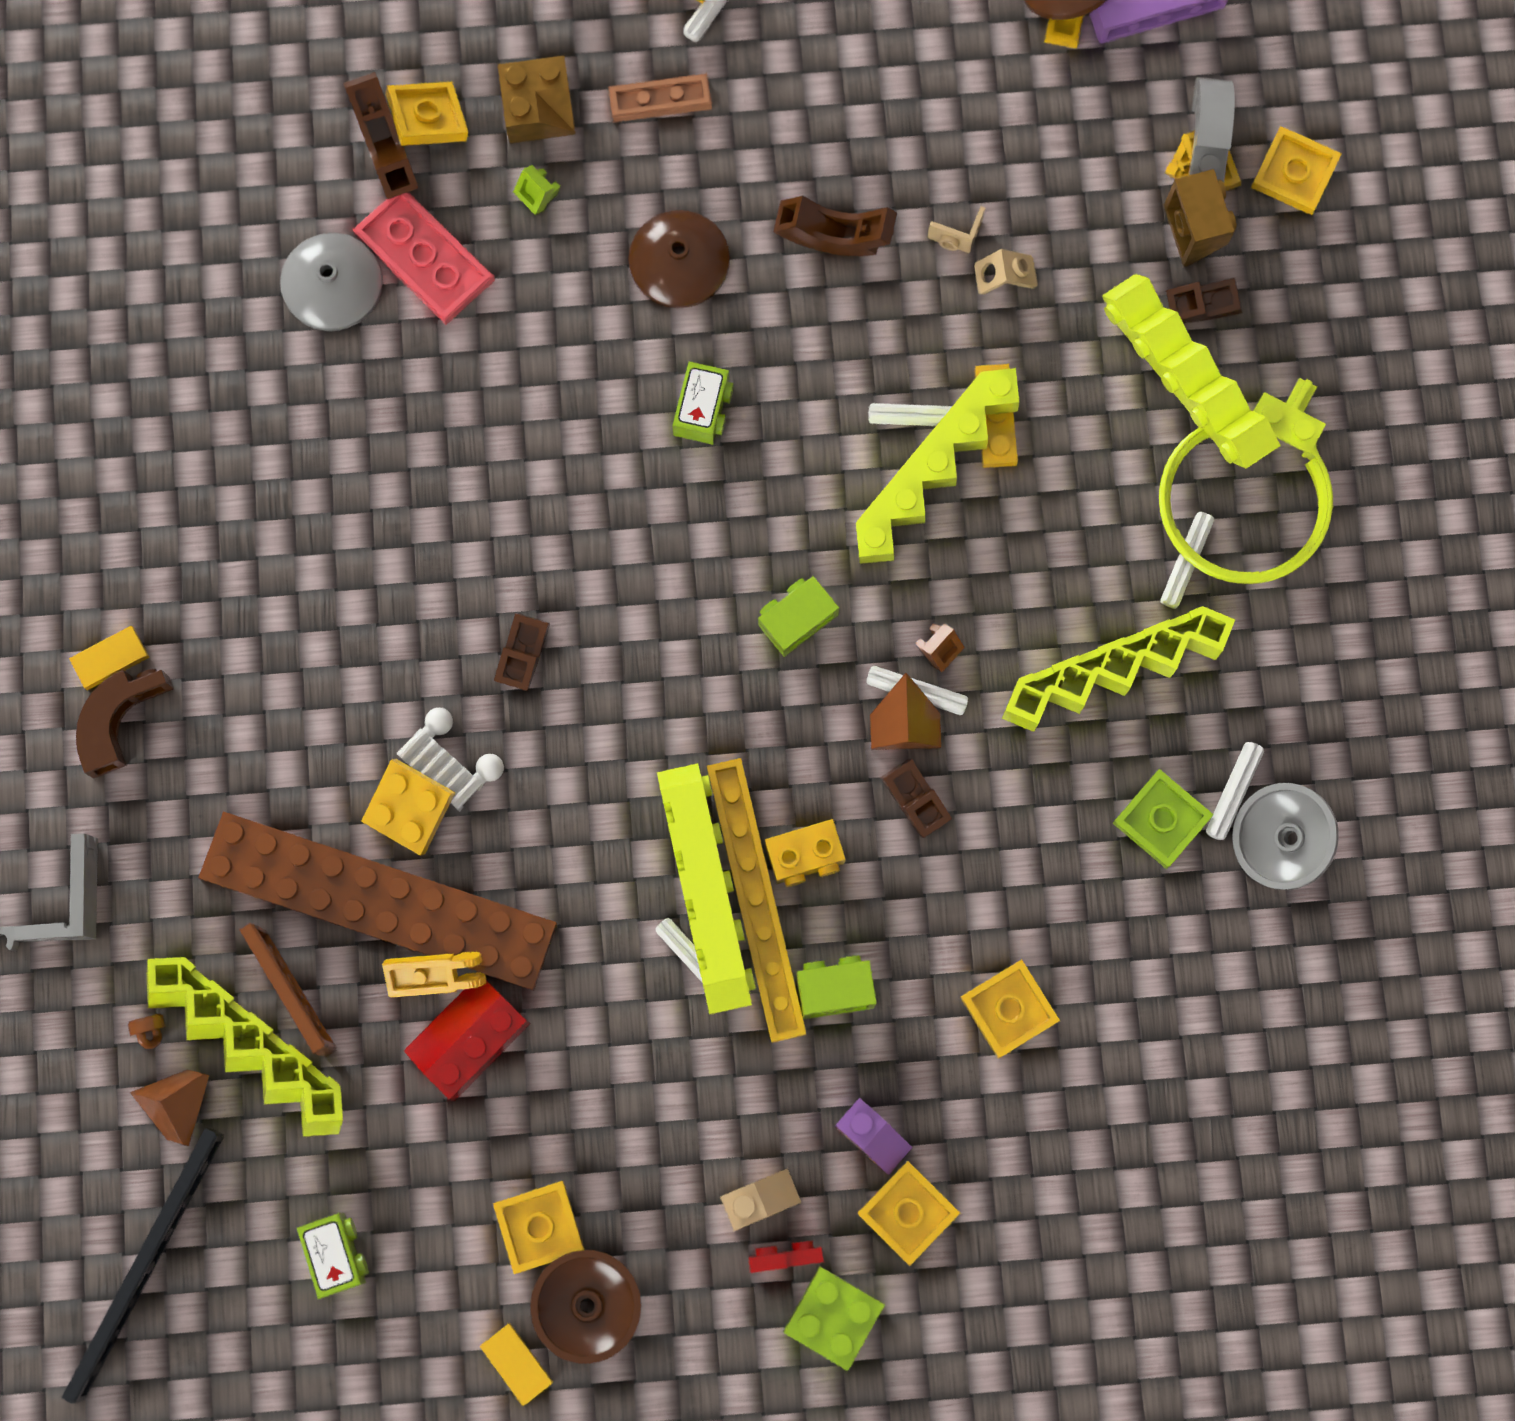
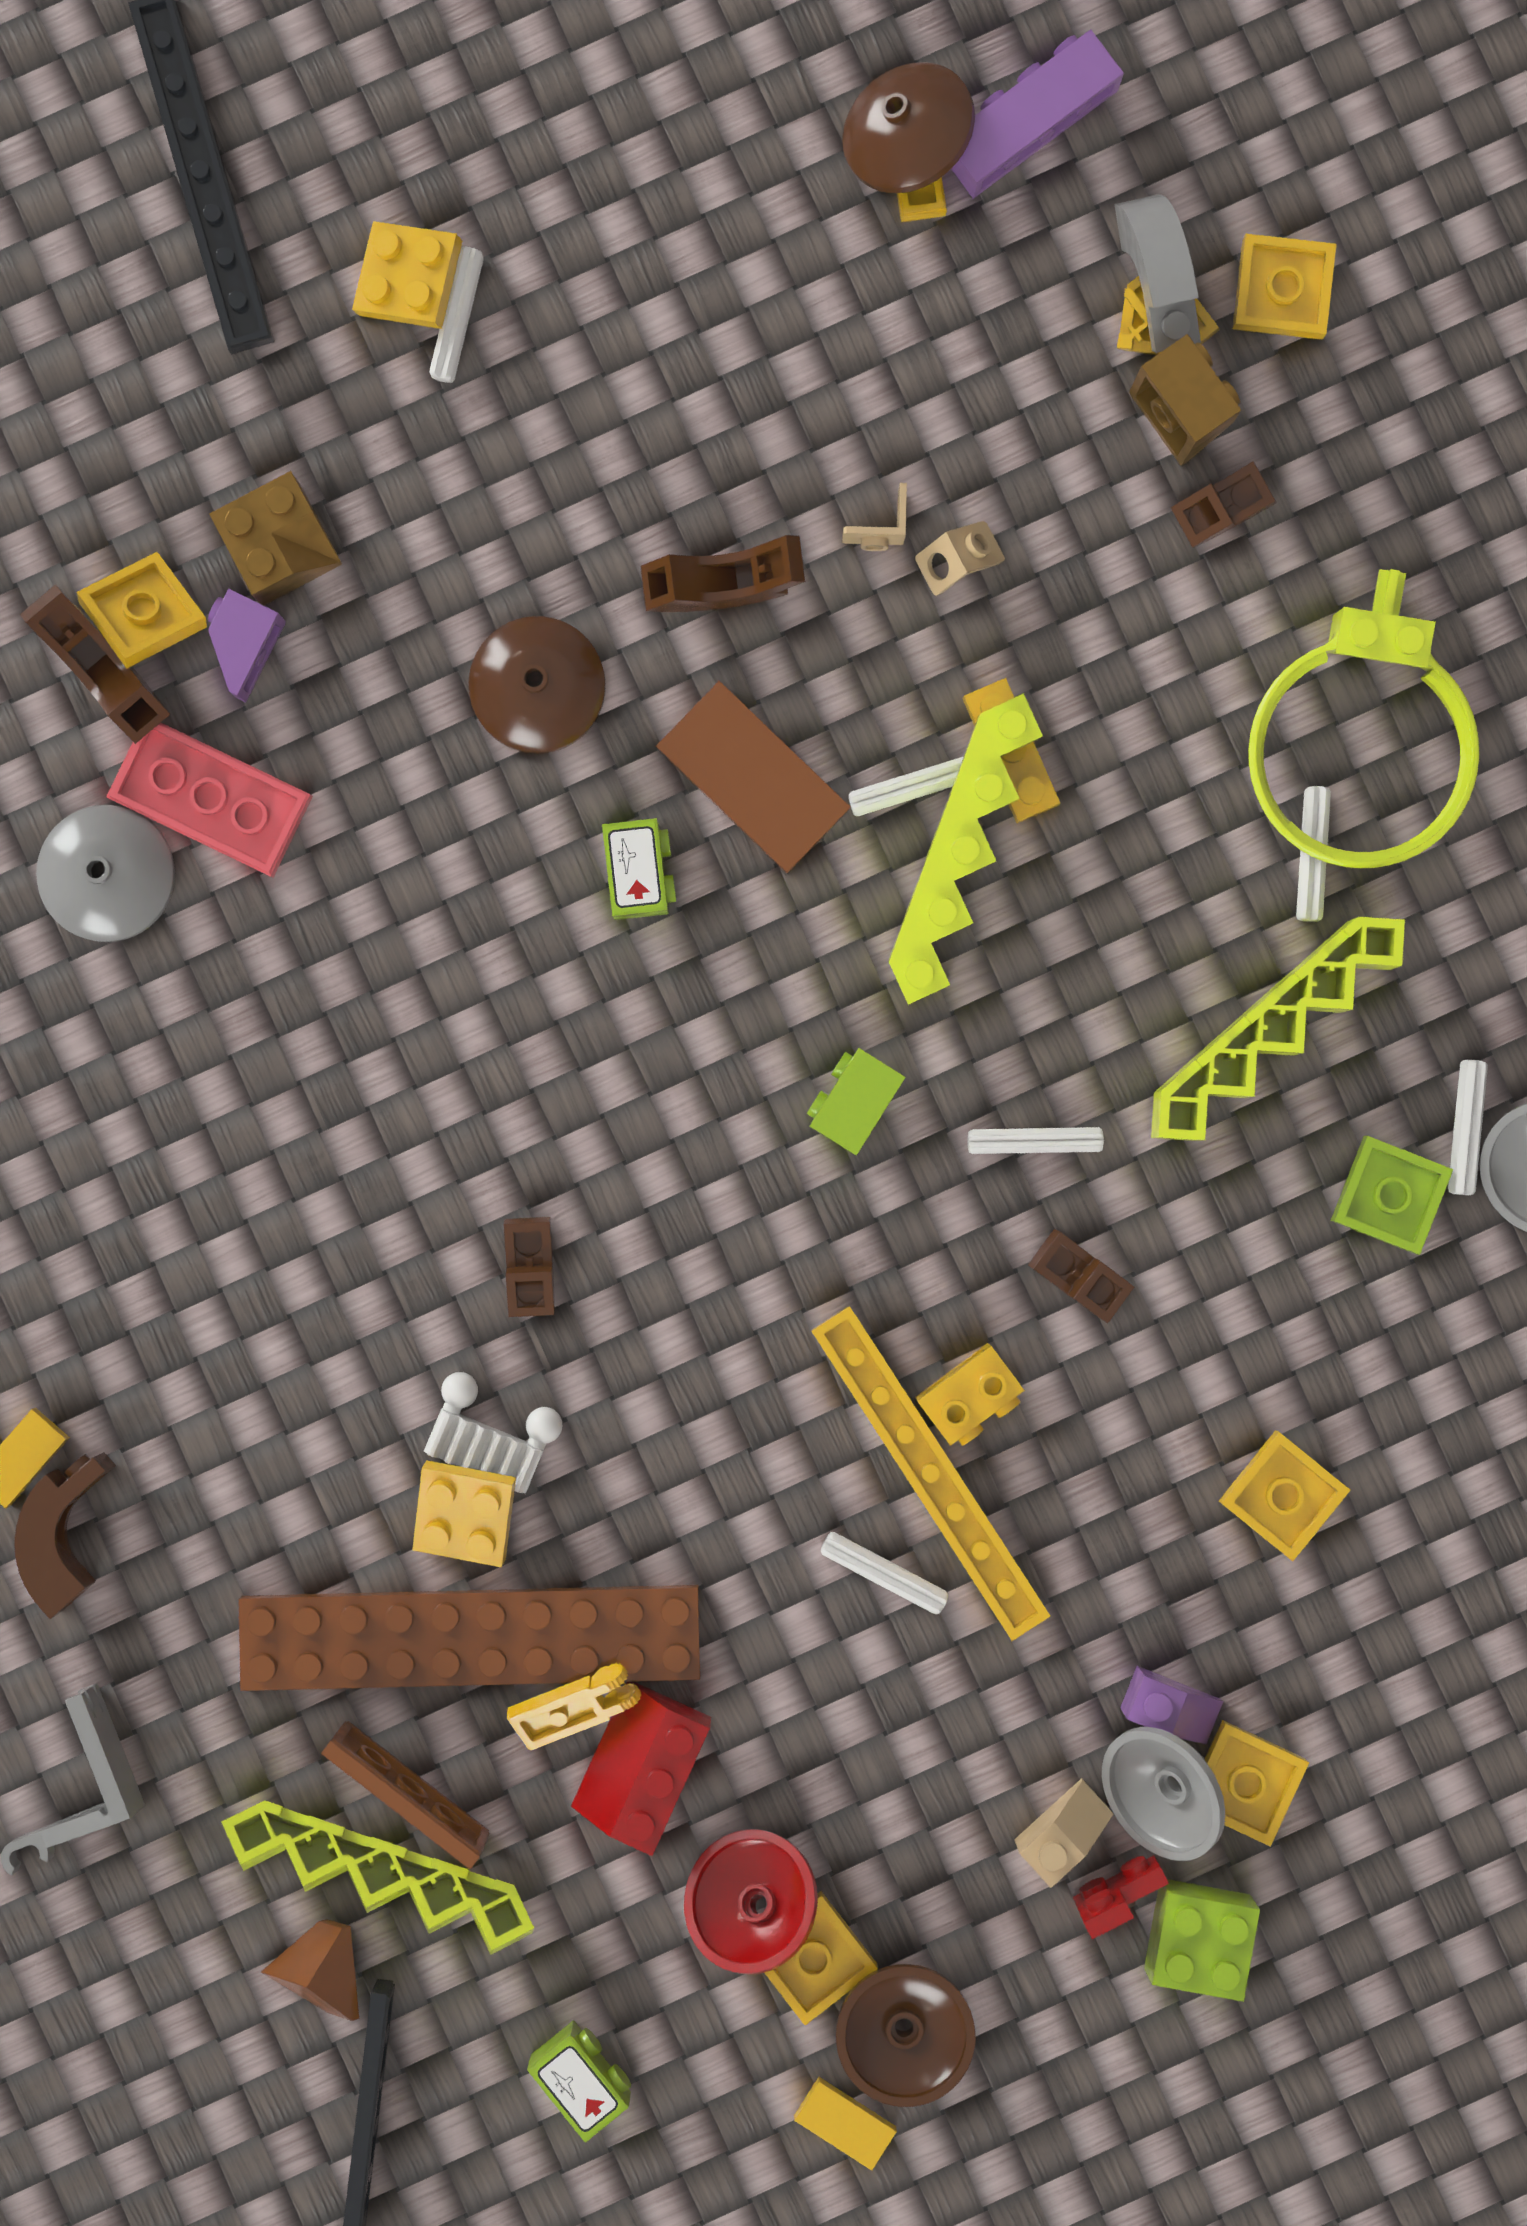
camera: 20 degrees left, 10 degrees up
dark orange tile [128,1013,166,1049] -> none
lime tile [513,165,561,215] -> none
nougat tile [608,74,712,122] -> none
neon yellow brick [657,763,756,1015] -> none
lime brick [796,955,877,1020] -> none
dark orange slope [870,673,941,750] -> none
dark orange tile [915,623,965,672] -> none
neon yellow brick [1102,274,1281,469] -> none
none -> medium lavender slope [208,588,286,703]
none -> dark orange tile [656,681,851,874]
none -> red dish [684,1829,818,1974]
none -> light grey dish [1102,1727,1225,1861]

